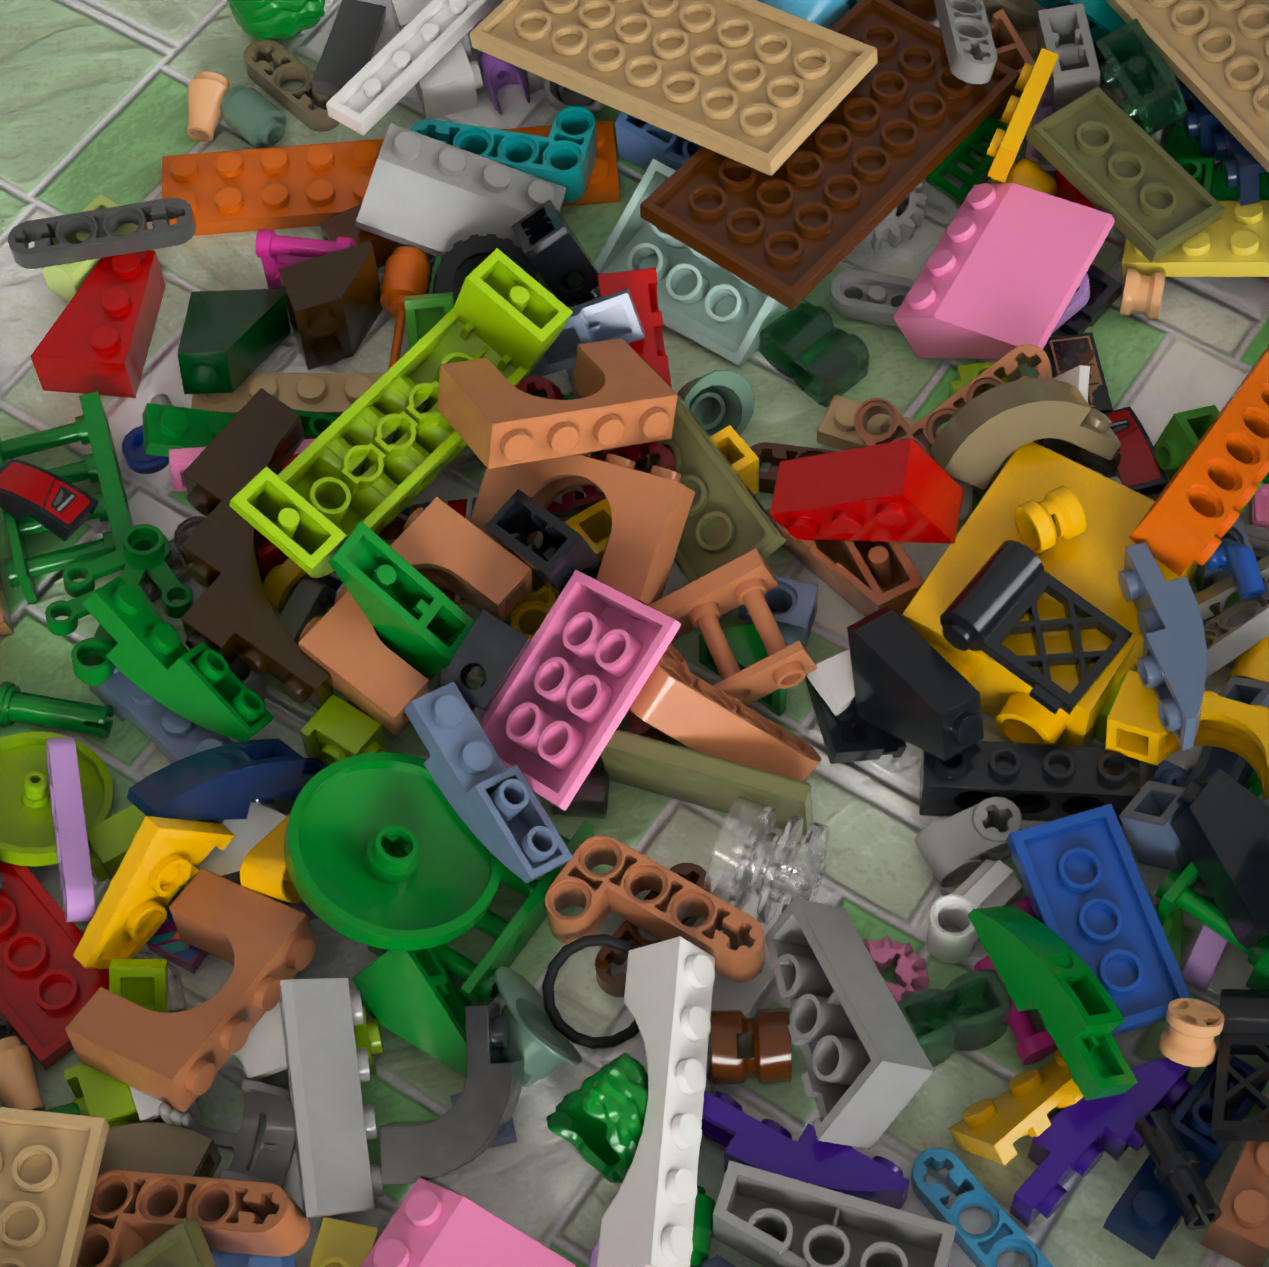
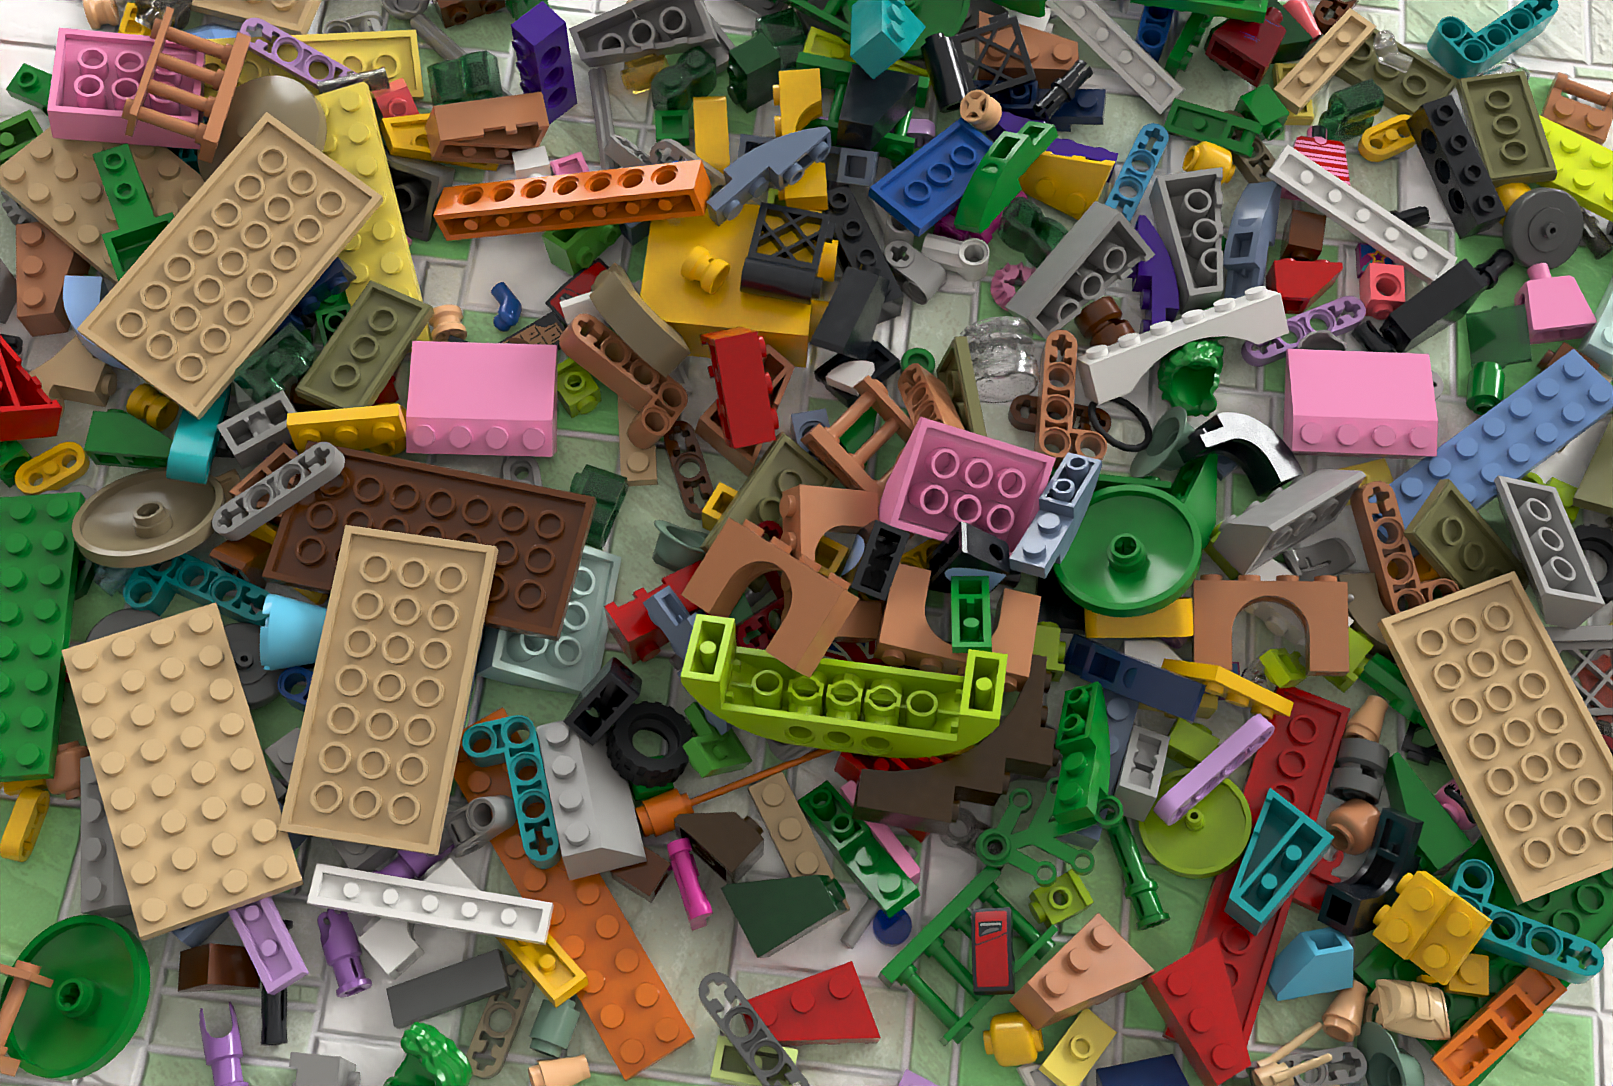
camera: 125 degrees left, 10 degrees up
none -> light grey piece [443,795,517,858]
none -> blue arm [491,282,522,332]
none -> yellow plate [495,932,588,1008]
none -> green tile [900,348,935,374]
none -> lime brick [1028,869,1094,930]
none -> light grey brick [1108,725,1170,822]

